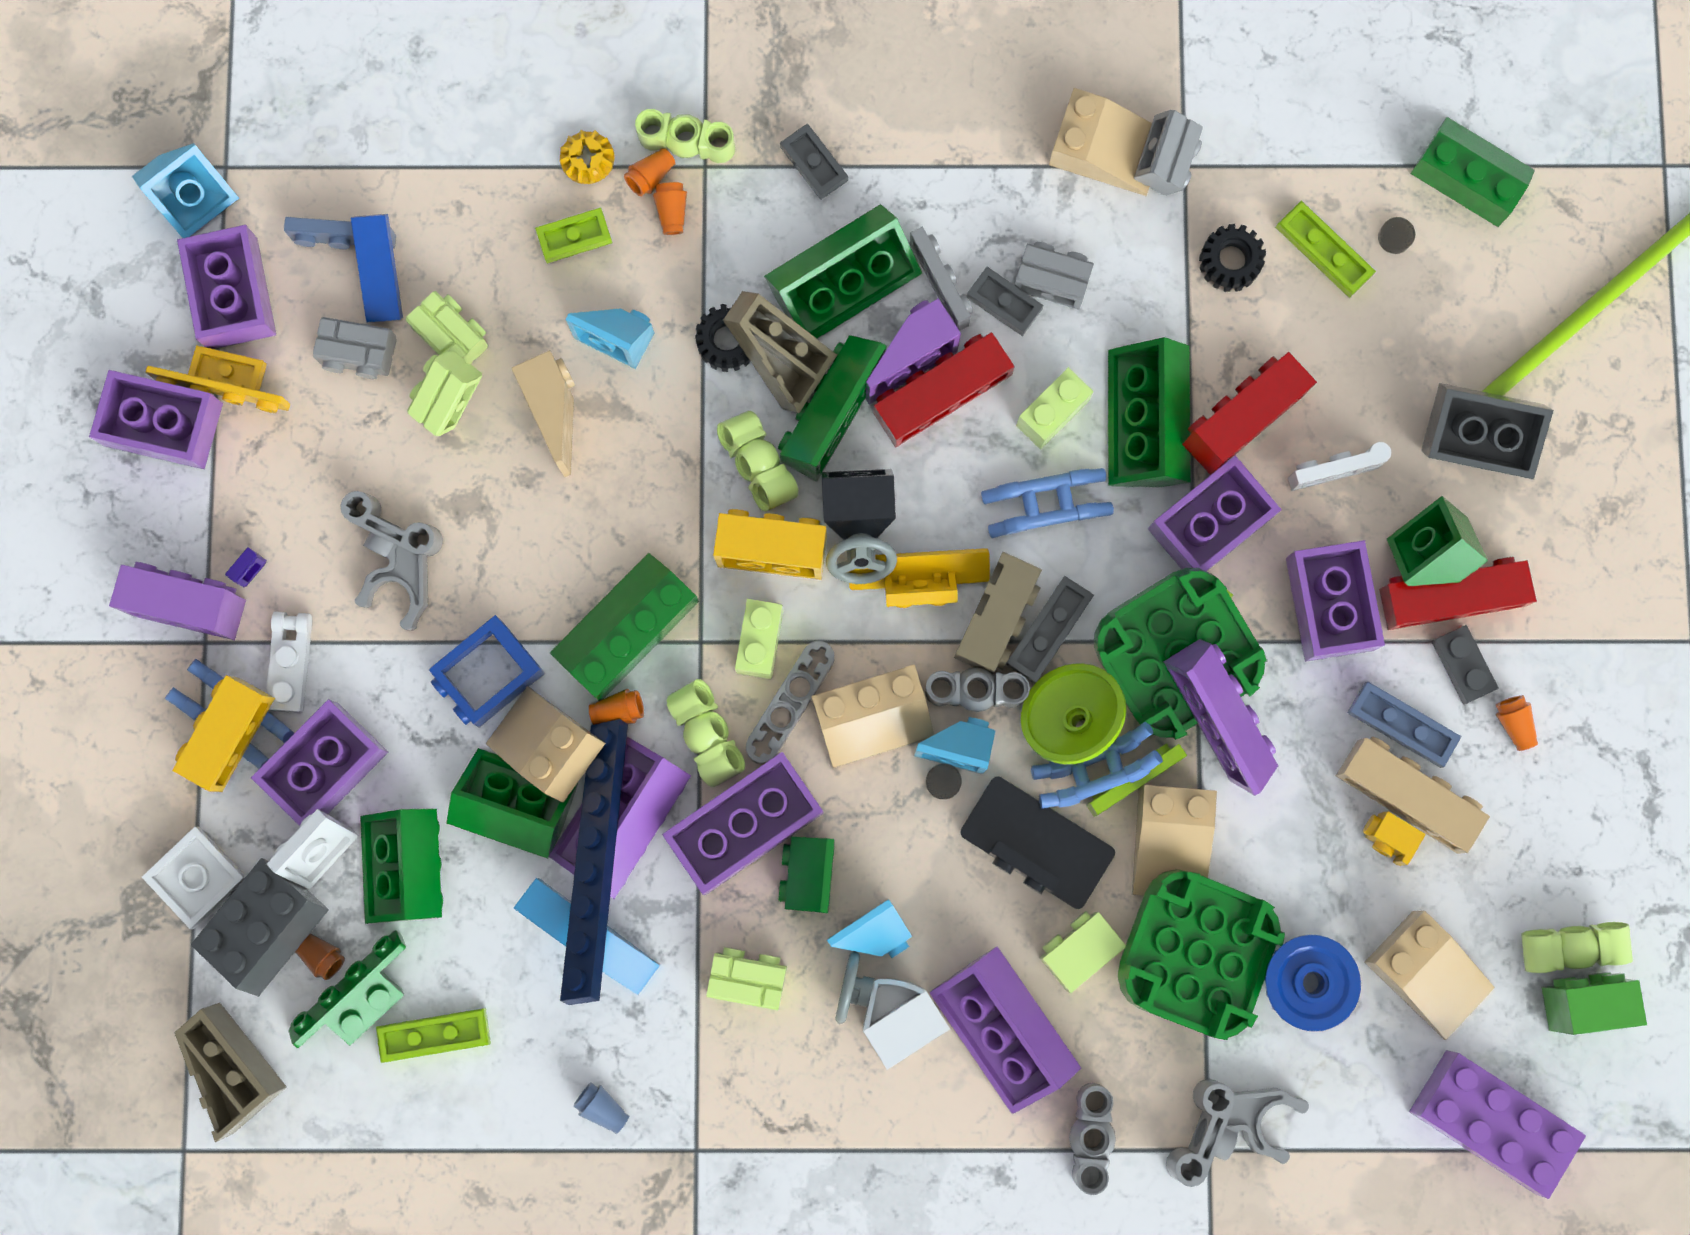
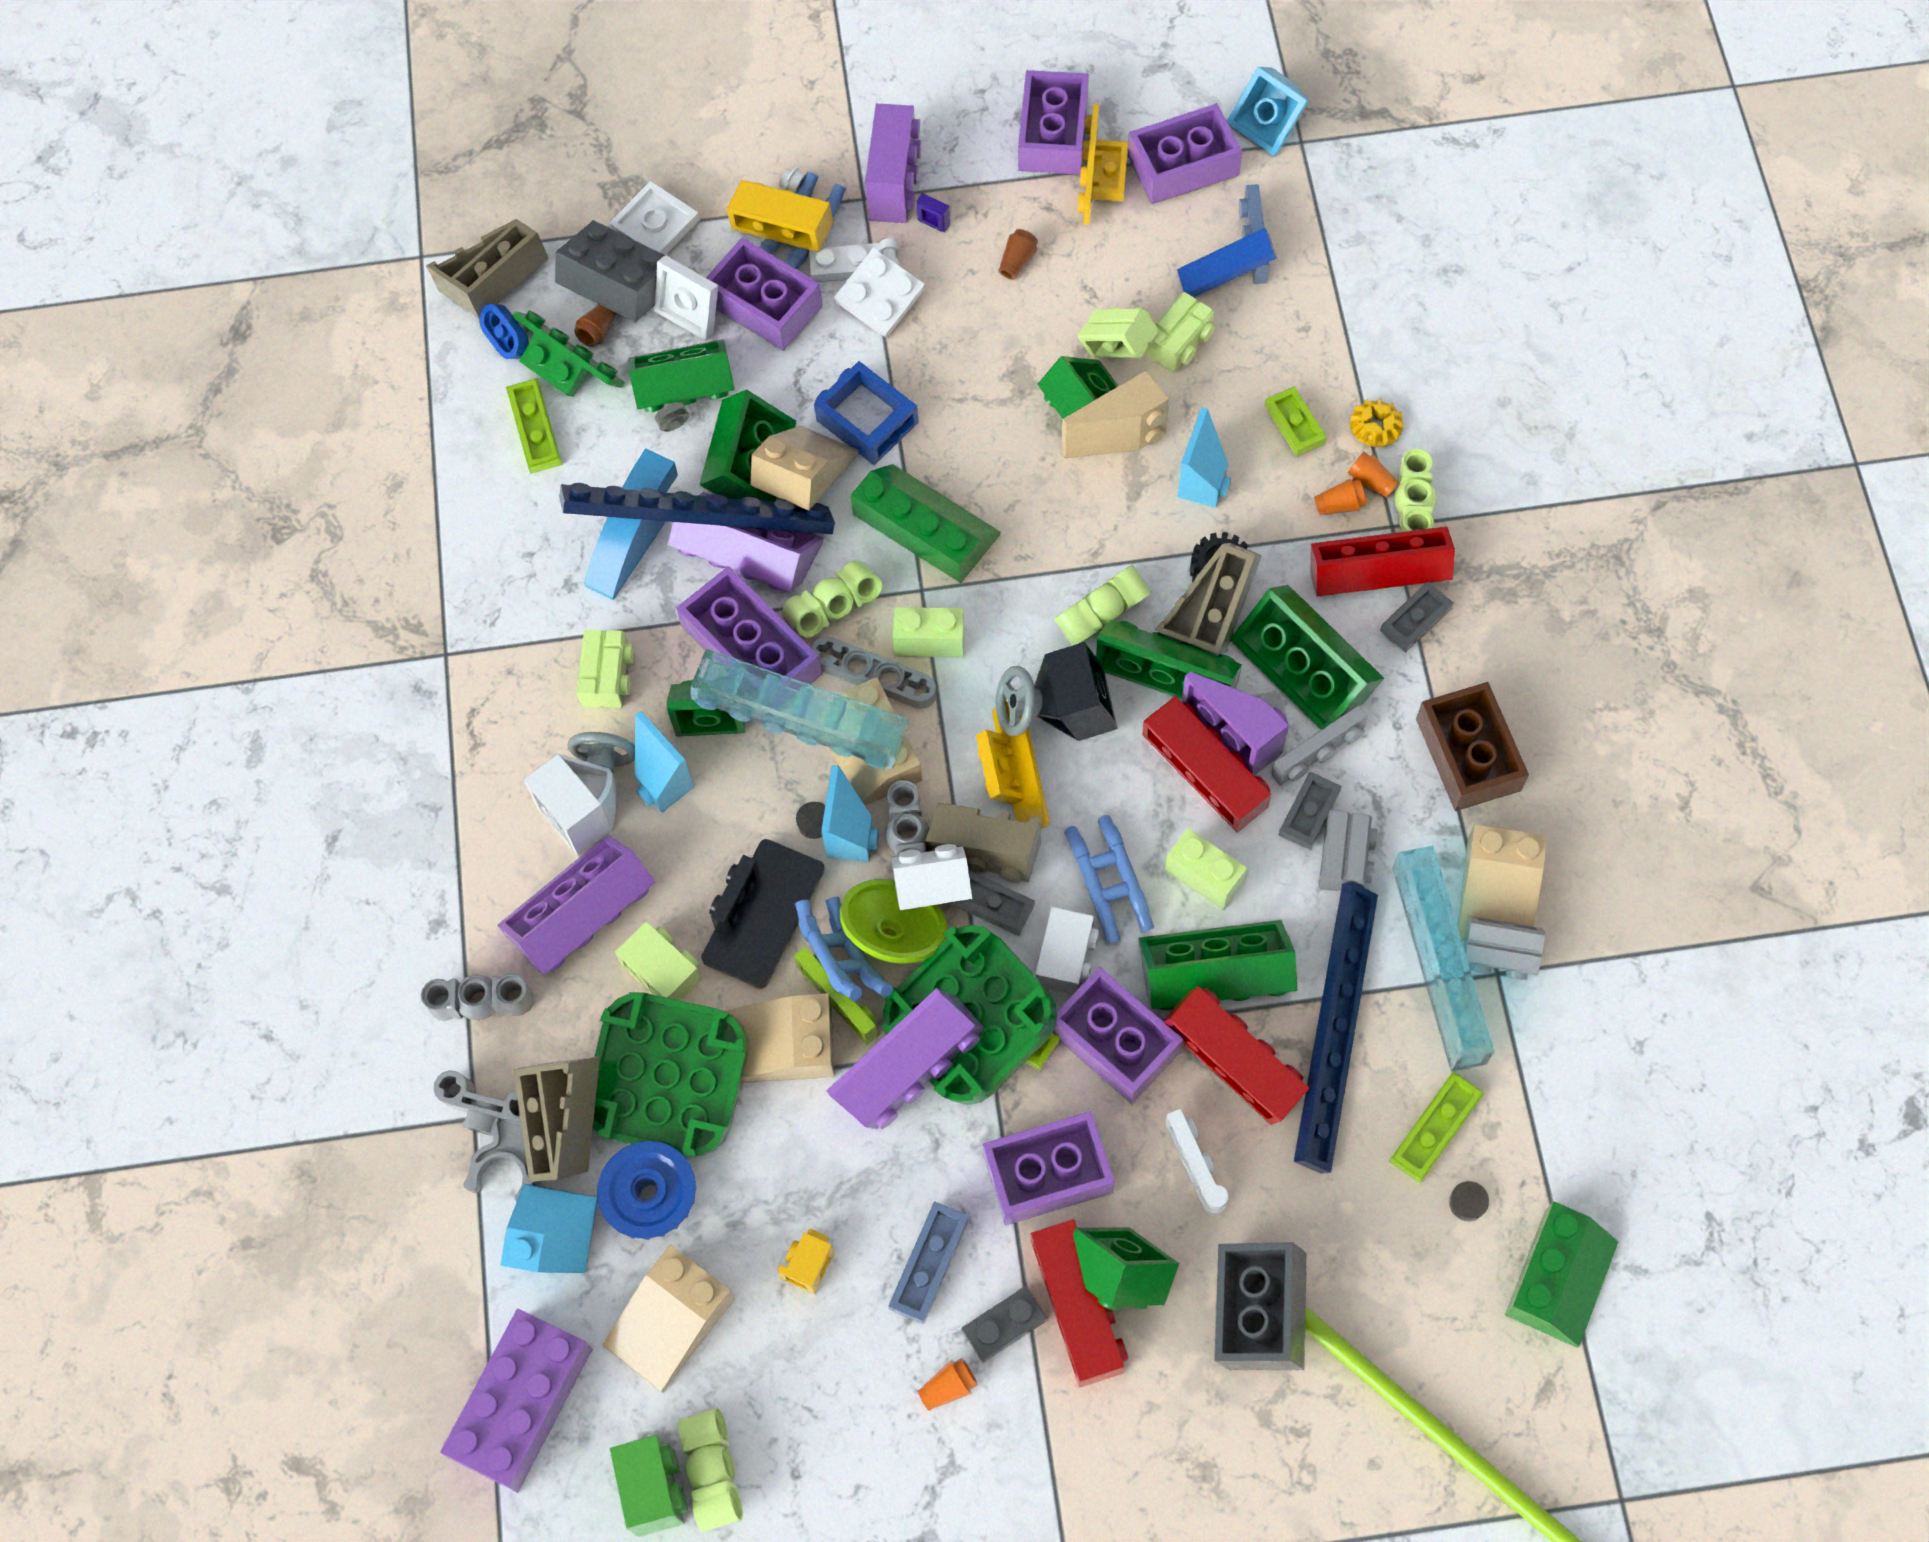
camera: 85 degrees right, 15 degrees down
light grey brick [313,317,397,379] -> none
light grey piece [341,491,443,631] -> none
sand blue cone [573,1083,630,1134] -> none
orange cone [589,689,644,725] -> none
yellow brick [713,509,827,580] -> none
black tyre [1199,224,1266,292] -> none
tan brick [1336,737,1490,854] -> none
none -> blue plate [479,304,528,359]
none -> medium azure slope [500,1183,598,1273]
none -> dark tan wedge [514,1056,600,1182]
none -> clear smoke tile [654,402,689,432]
none -> clear light blue brick [691,649,909,769]
none -> white plate [779,167,806,193]
none -> white plate [834,248,925,339]
none -> white brick [891,844,972,910]
none -> dark orange cone [998,229,1038,280]
none -> white brick [1035,907,1099,994]
none -> green slope [1037,356,1119,421]
none -> dark blue plate [1293,882,1378,1174]
none -> red brick [1310,526,1455,597]
none -> clear light blue brick [1392,846,1494,1072]
none -> reddish brown brick [1416,682,1529,811]

